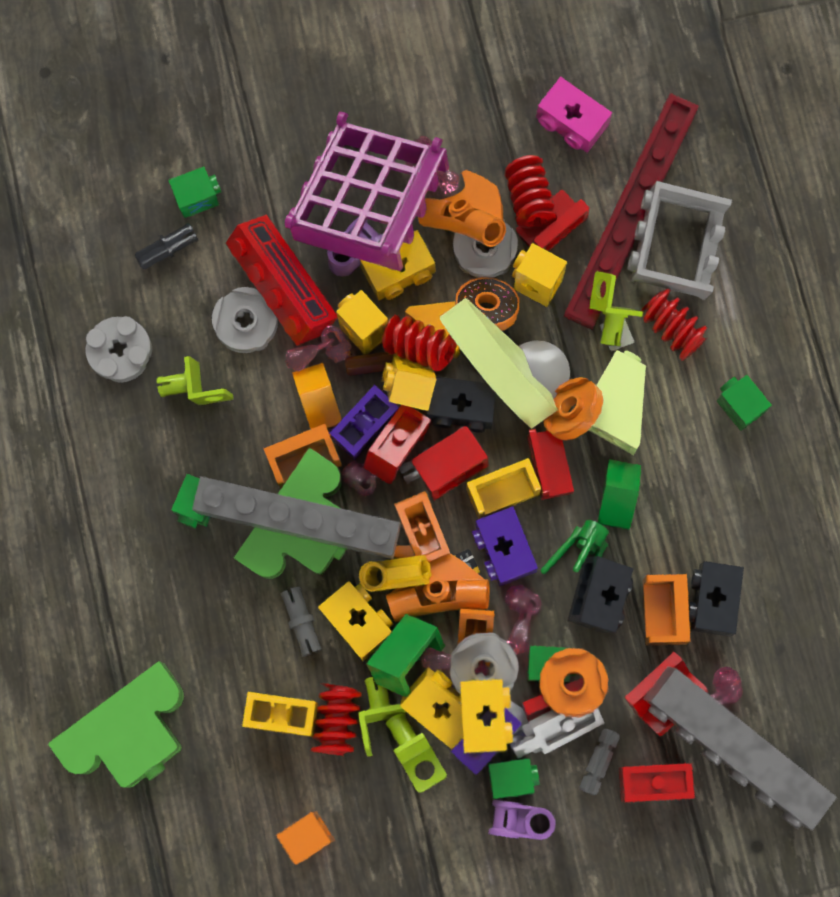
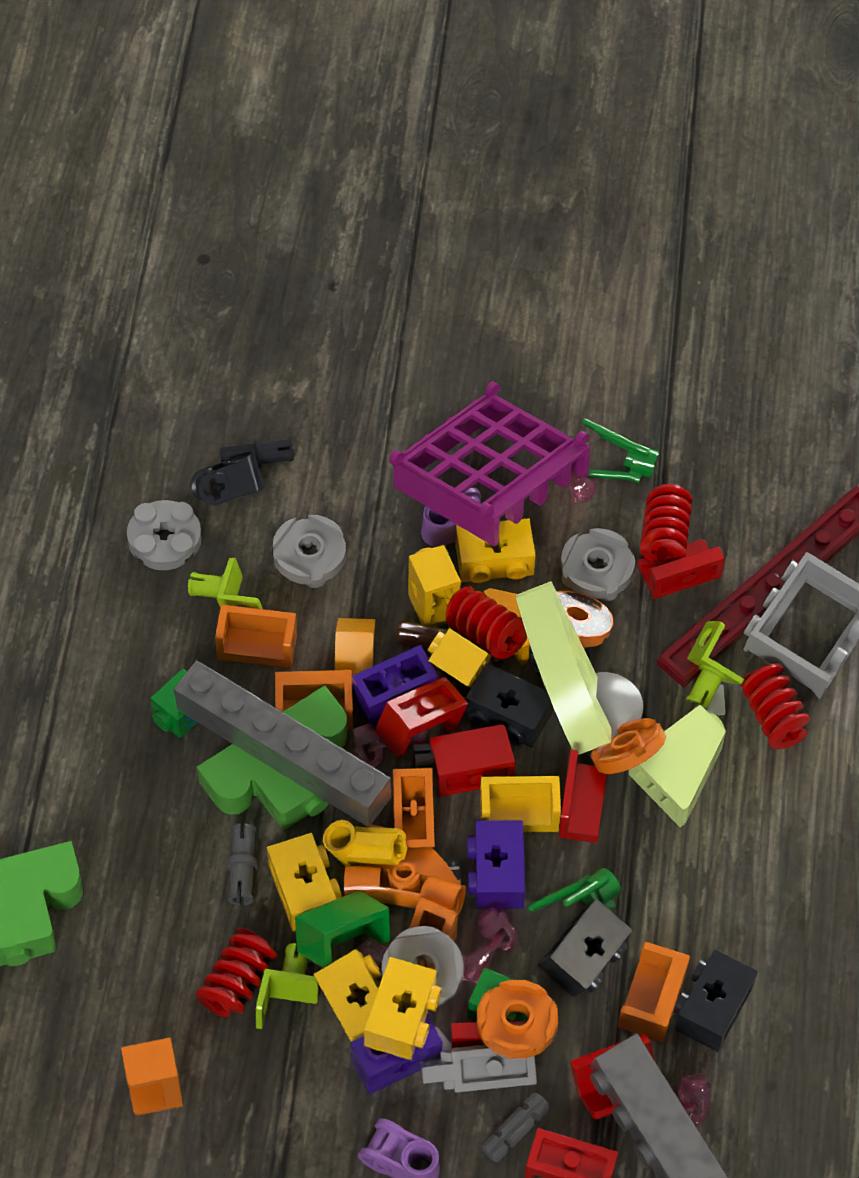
camera: 15 degrees right, 20 degrees down
green brick [169,166,221,219] -> none
red brick [225,215,338,346] -> none
yellow brick [242,692,318,737] -> none
clear pink piece [285,326,352,372] -> none
lime bracket [386,713,447,793] -> none
orange pin [418,170,506,247] -> none
green brick [488,758,540,799] -> none
yellow brick [512,243,567,307] -> none
dark pink brick [536,77,612,153] -> none
green slope [597,459,641,530] -> none
green brick [716,375,772,431] -> none
none -> black piece [190,451,265,506]
none -> orange panel [215,604,297,668]
none -> green plant [576,418,659,483]

